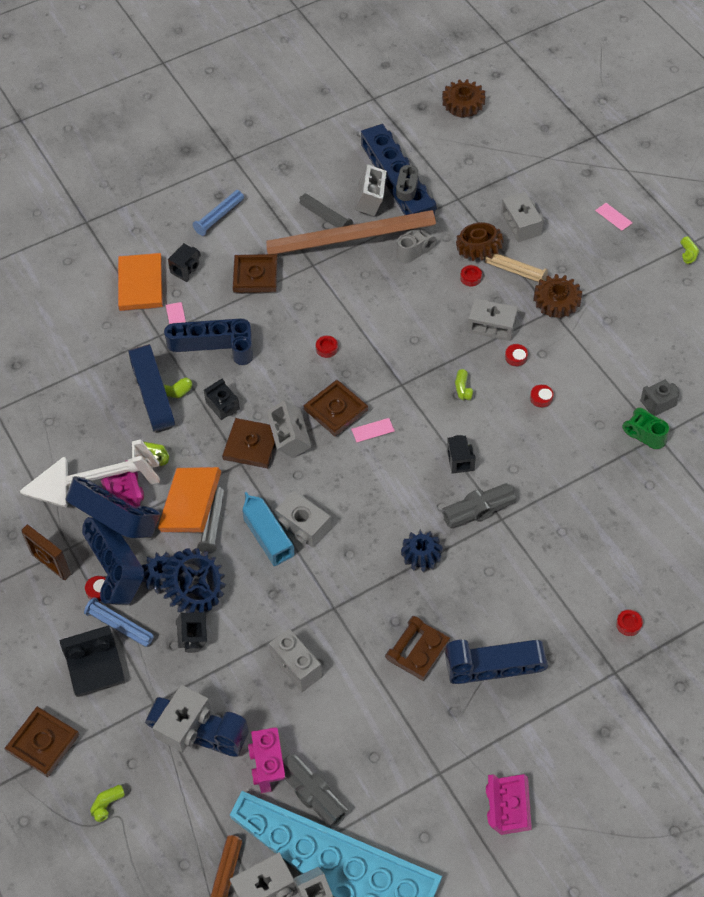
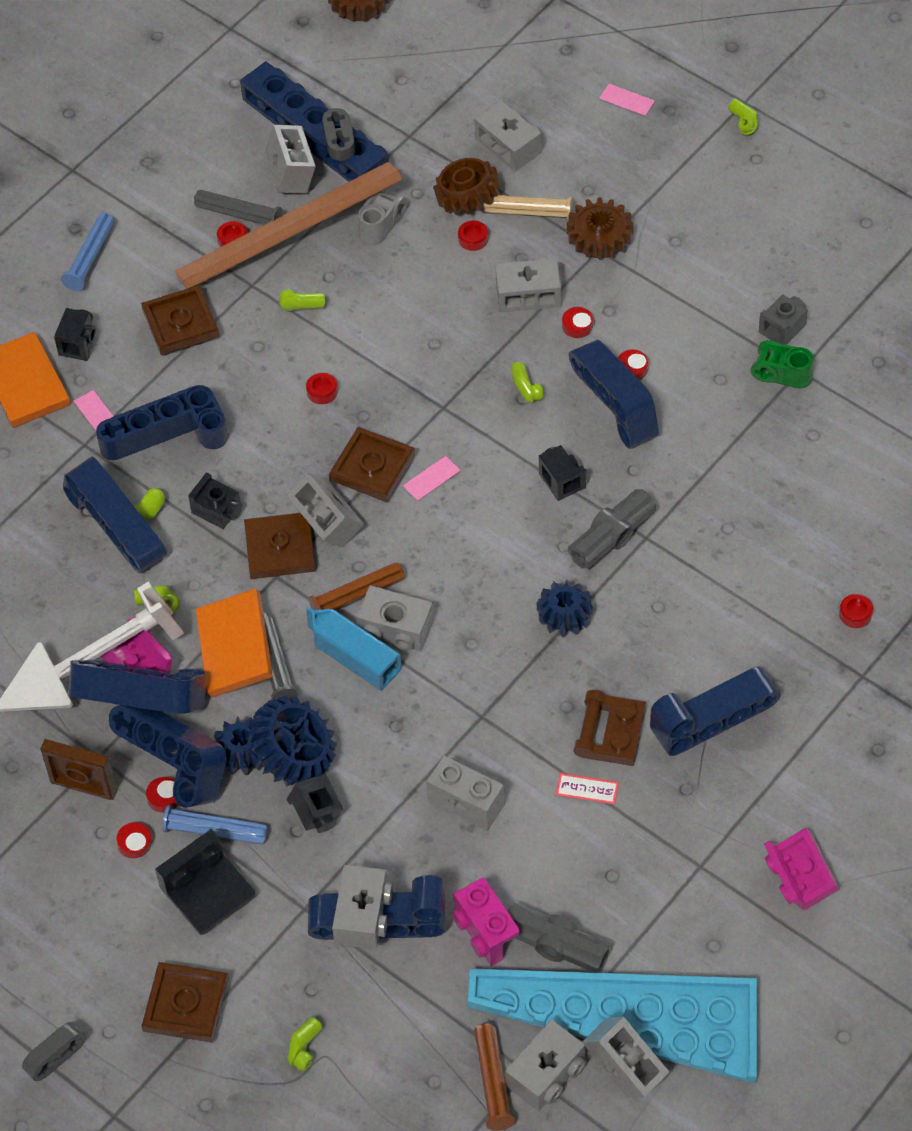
camera: 20 degrees left, 0 degrees up
none -> red tile [116,822,152,858]
none -> red tile [217,221,247,247]
none -> lime arm [279,289,325,311]
none -> dark orange axle [309,563,405,610]
none -> white sticker [556,773,619,804]
none -> dark blue beam [568,339,659,449]

